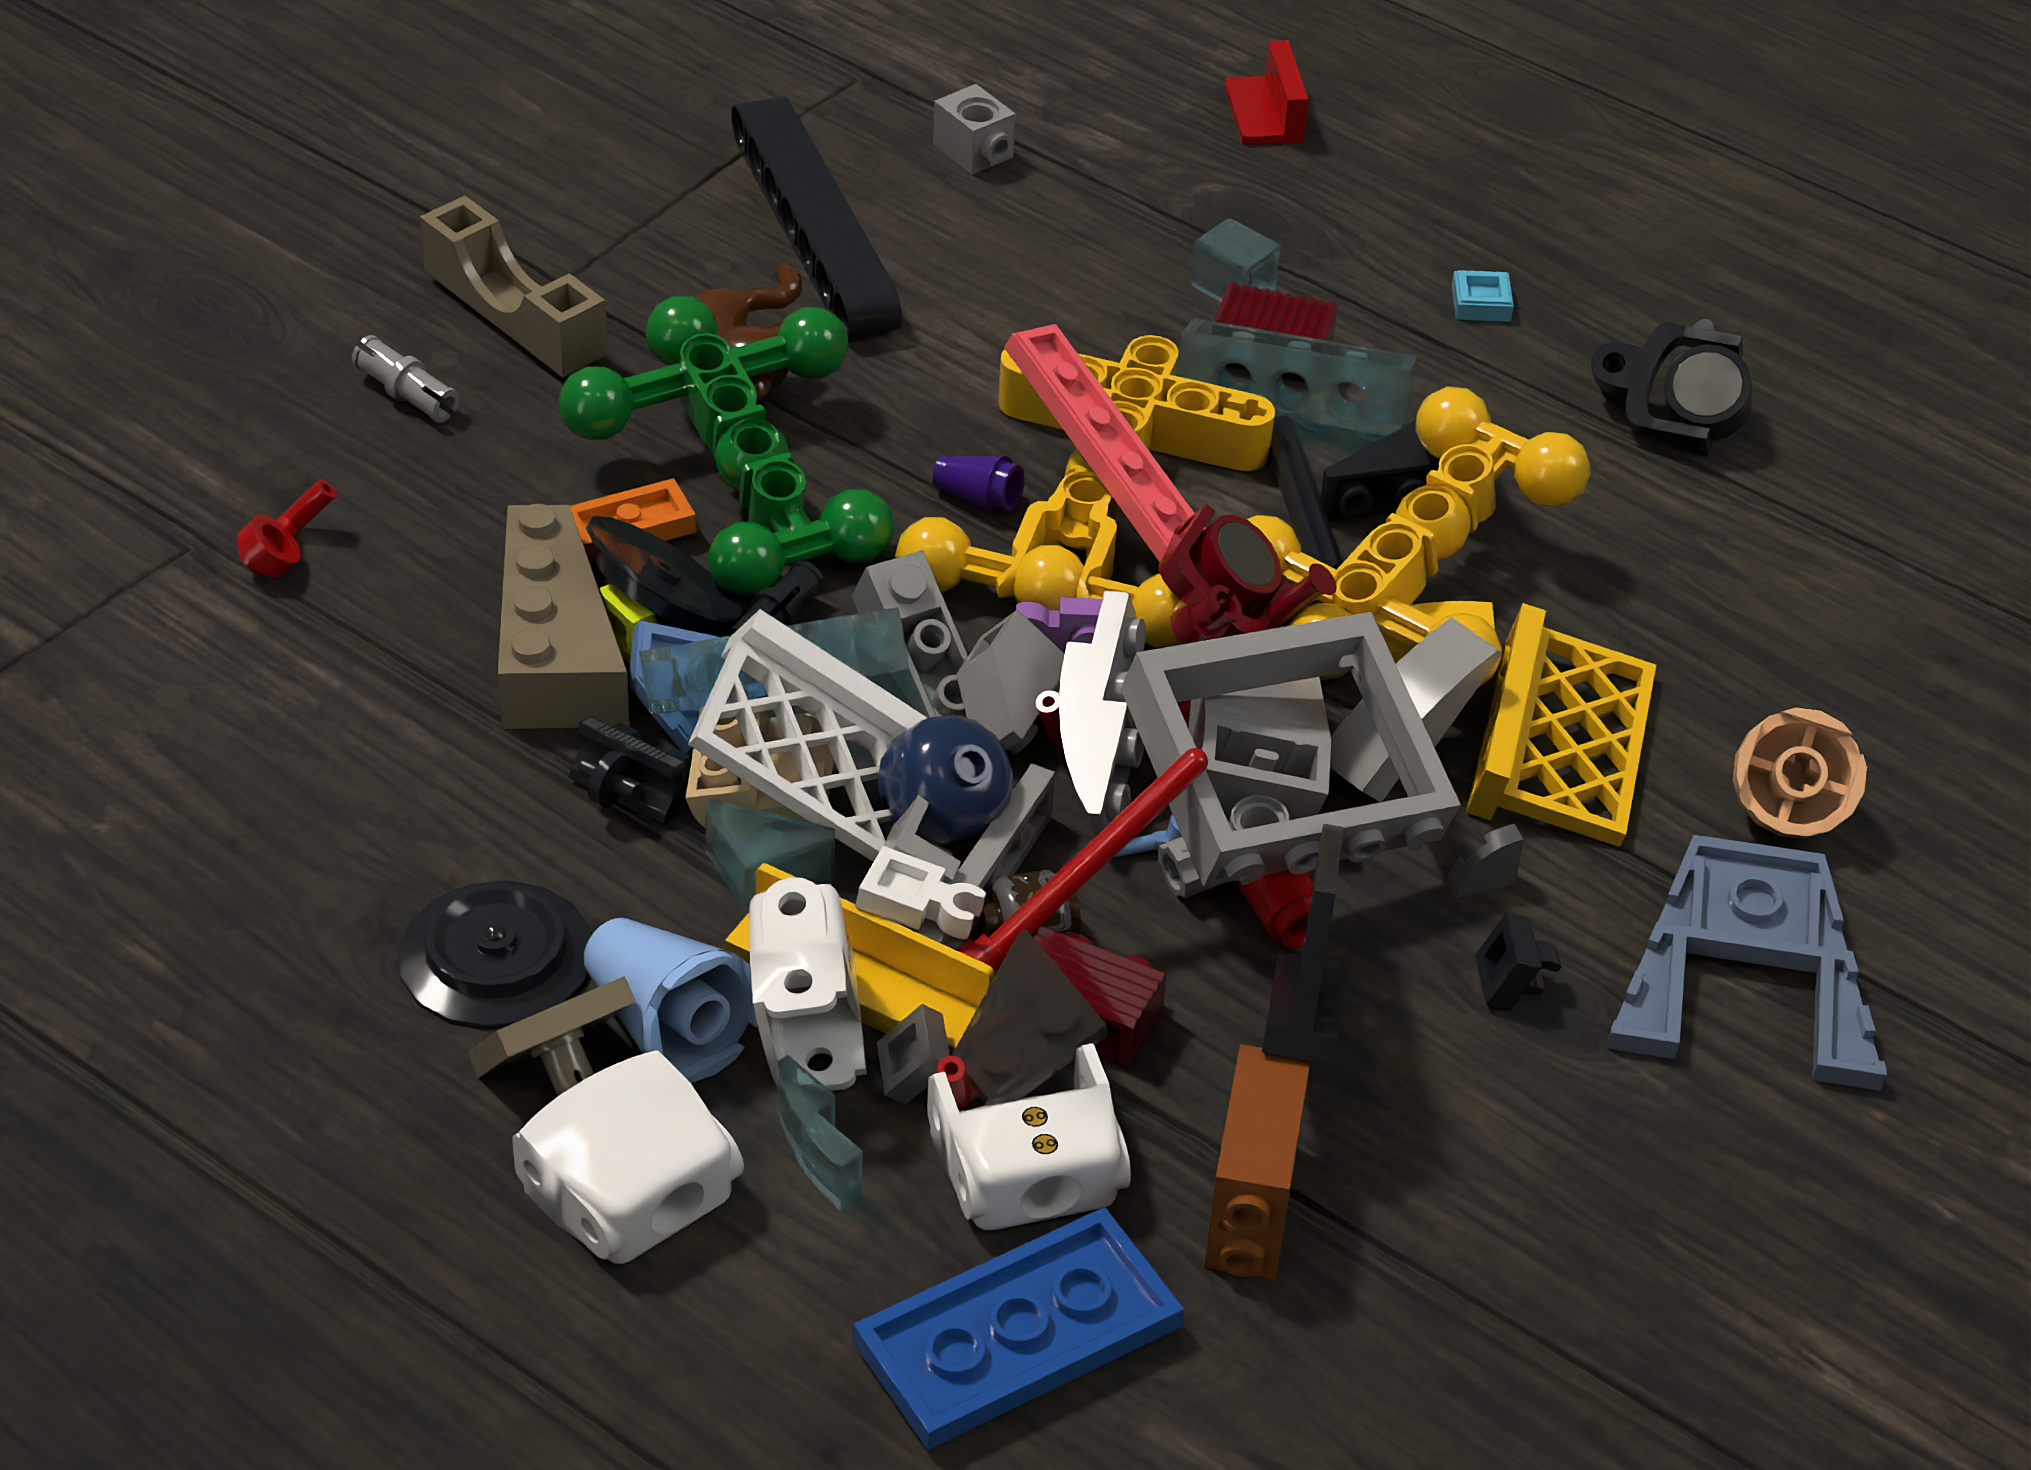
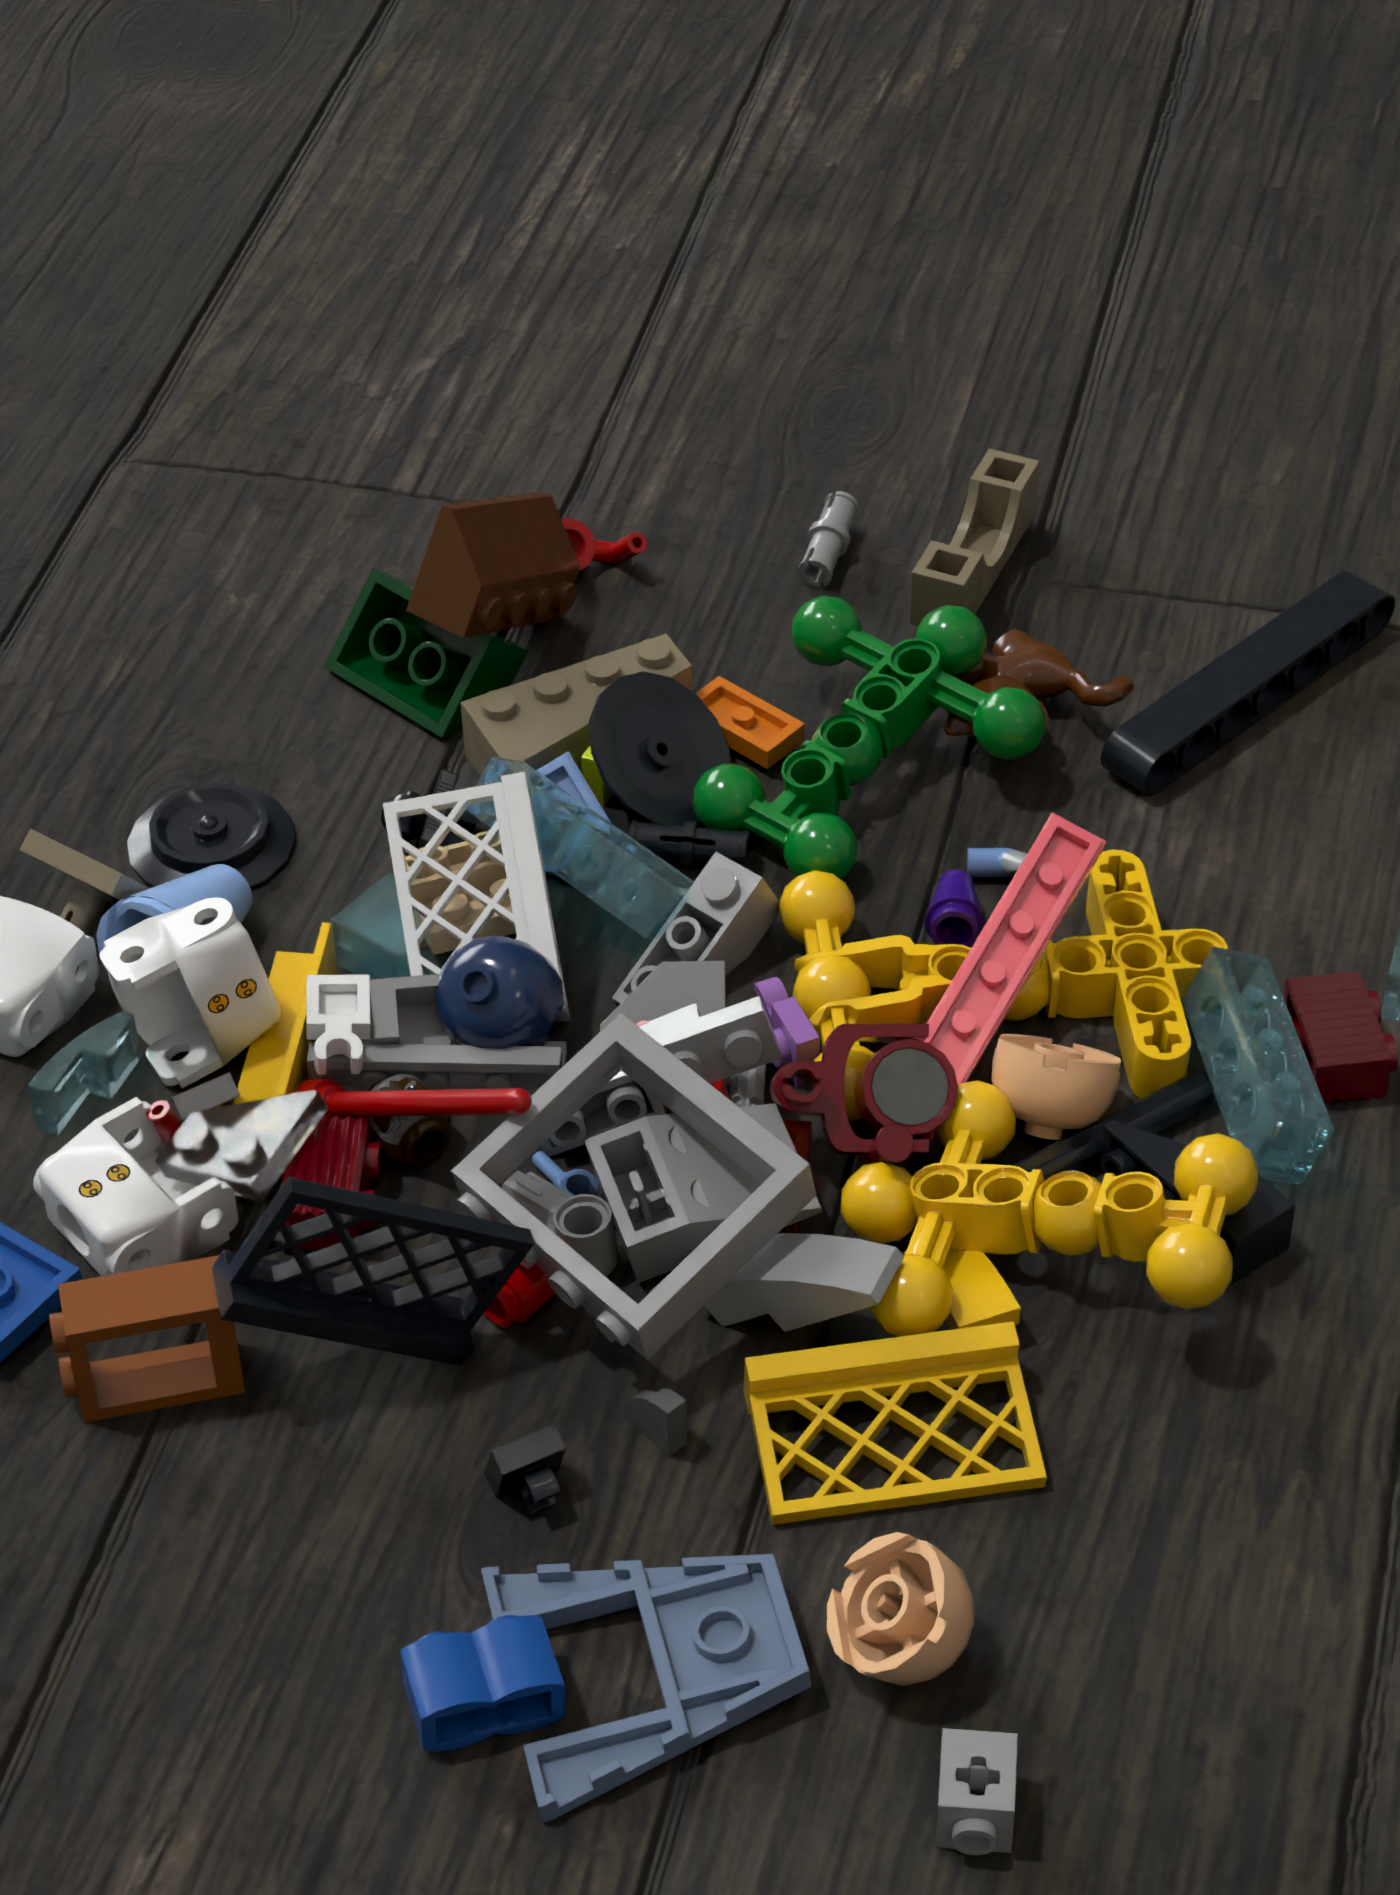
camera: 70 degrees right, 0 degrees up
none -> dark green slope [324,568,528,740]
none -> blue brick [400,1615,566,1752]
none -> reddish brown slope [406,491,580,639]
none -> light grey brick [936,1728,1018,1855]
none -> medium blue arm [967,848,1028,878]
none -> light nougat cylinder [992,1034,1121,1140]

